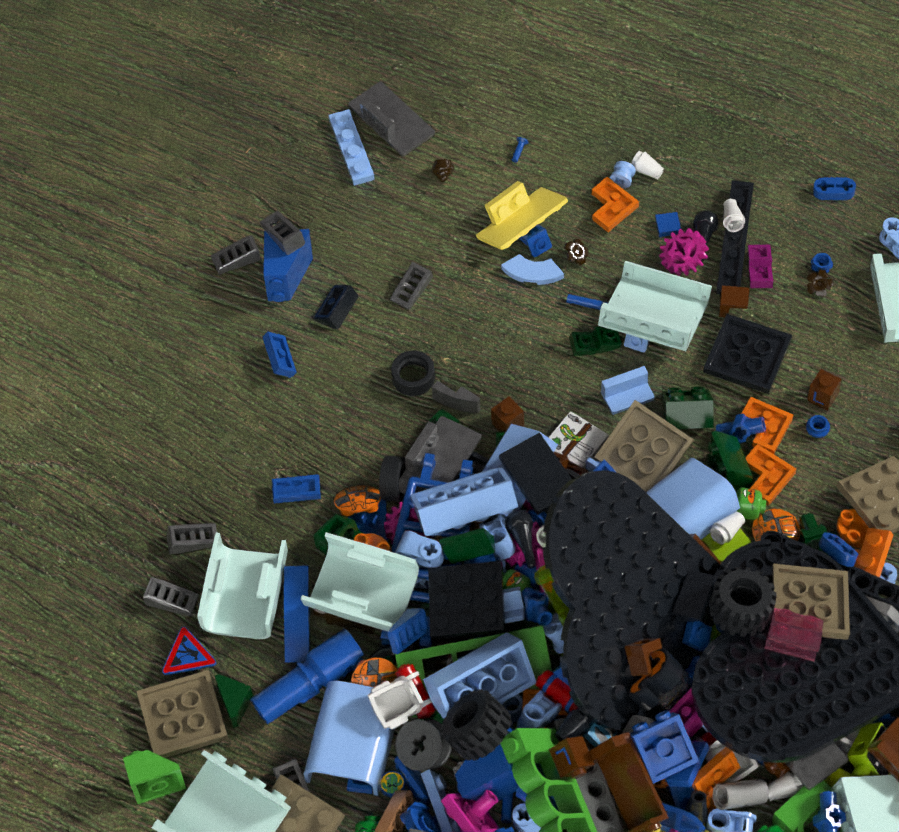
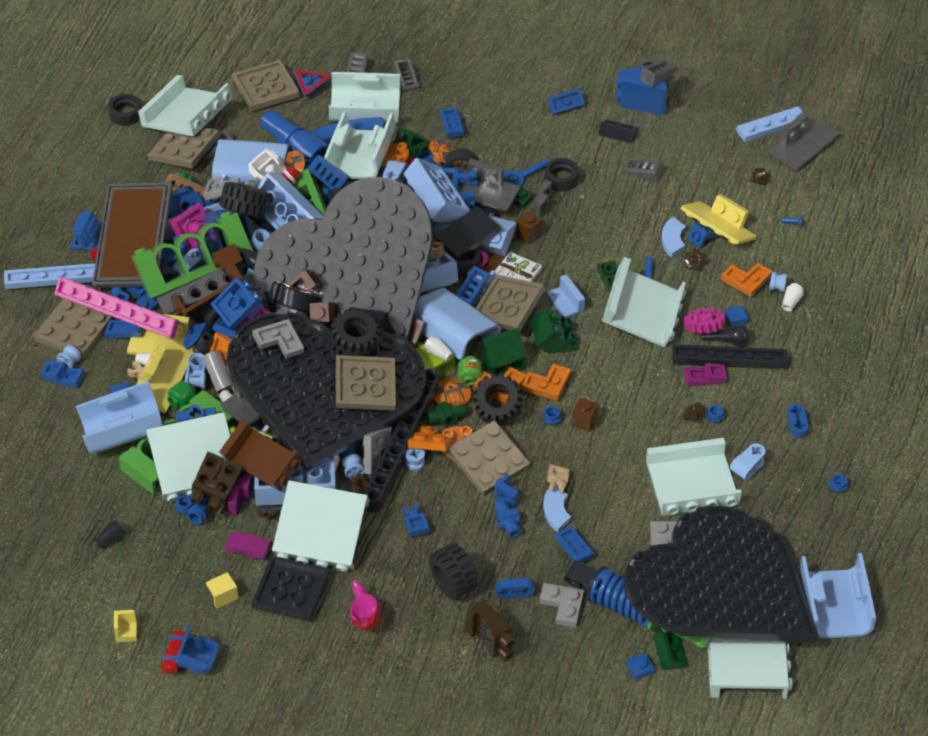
camera: 80 degrees right, 10 degrees down
bright green slope [123,750,186,804] -> none
dark green slope [215,674,253,728] -> none
black plate [703,314,792,394] -> none
blue axle [716,414,766,443] -> none
reddish brown panel [719,285,749,317] -> none
white cone [723,199,745,232] -> none
clear pink bracket [764,608,824,661] -> none
blue beam [818,532,859,567] -> none
none -> light grey plate [203,174,242,201]
none -> light grey plate [252,319,304,358]
none -> reddish brown brick [310,302,335,322]
none -> black tyre [473,373,523,426]
none -> blue piece [504,159,550,187]

